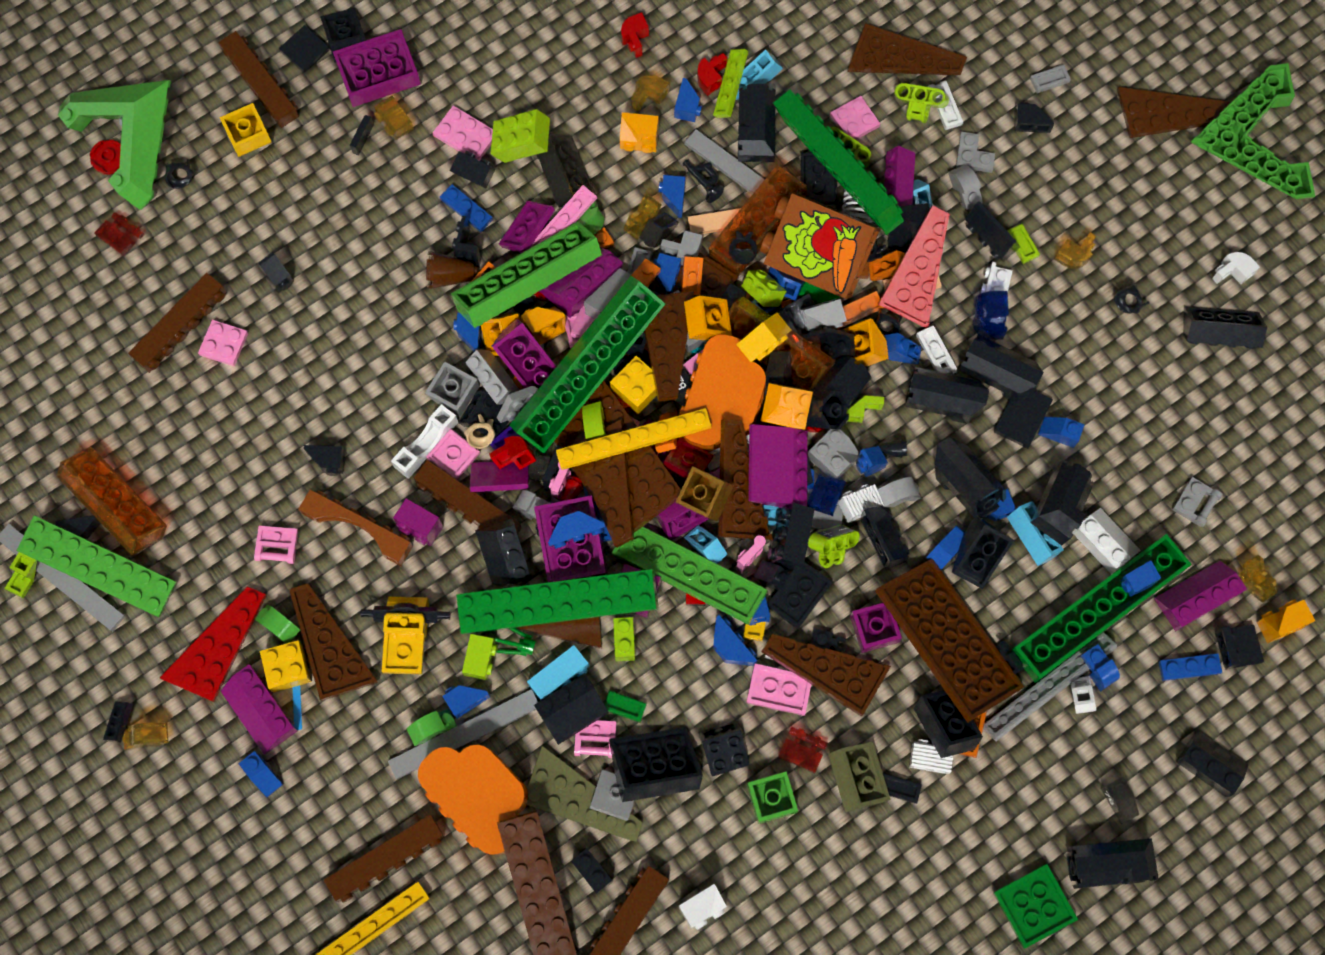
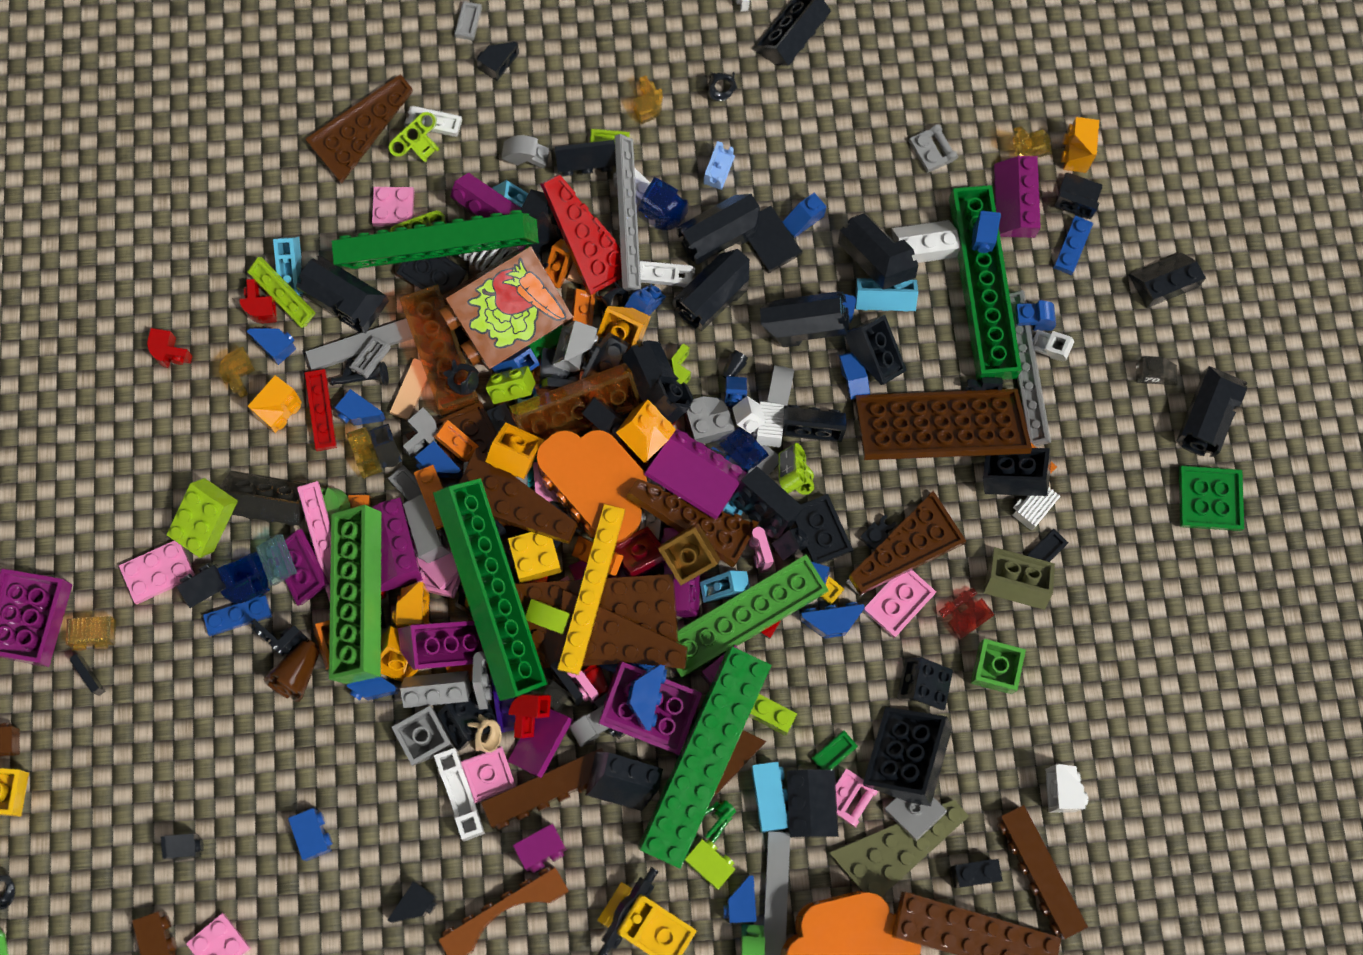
camera: 65 degrees left, 0 degrees up
yellow brick [736,312,792,362] -> none
magenta brick [850,603,902,653] -> none
light grey plate [956,132,995,173] -> none
none -> clear blue brick [217,551,271,604]
none -> clear light blue plate [256,534,297,586]
none -> blue brick [288,808,333,861]
none -> red plate [305,369,337,452]
none -> light grey tile [349,336,391,379]
none -> light grey tile [615,134,641,292]
none -> light blue hinge [704,141,735,190]
none -> white brick [732,396,765,434]

